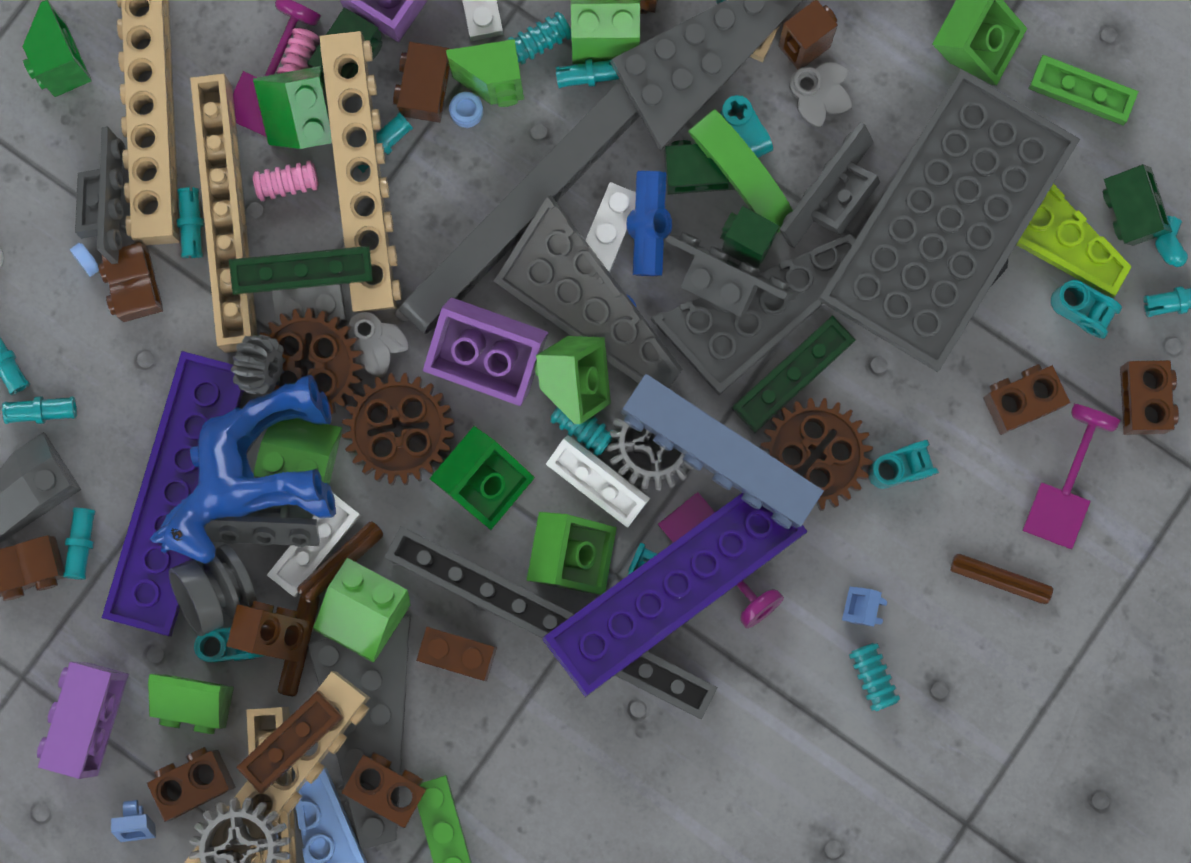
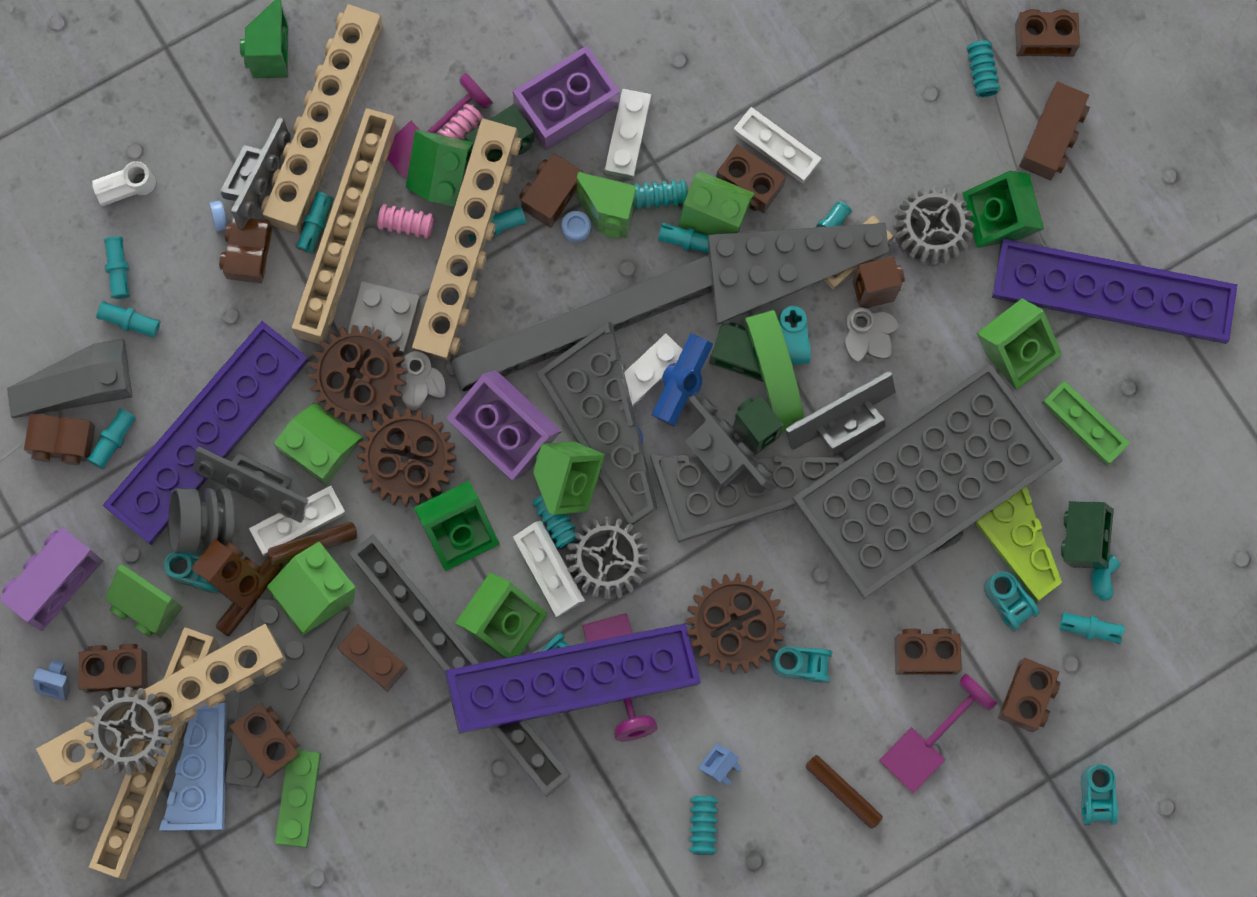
camera: 15 degrees right, 5 degrees down
blue animal [149,375,336,563] -> none
dark green tile [229,246,373,295] -> none
dark grey gear [231,335,286,395] -> none
reddish brown tile [236,691,344,794] -> none
sand blue brick [620,374,824,529] -> none
dark green tile [731,315,856,434] -> none

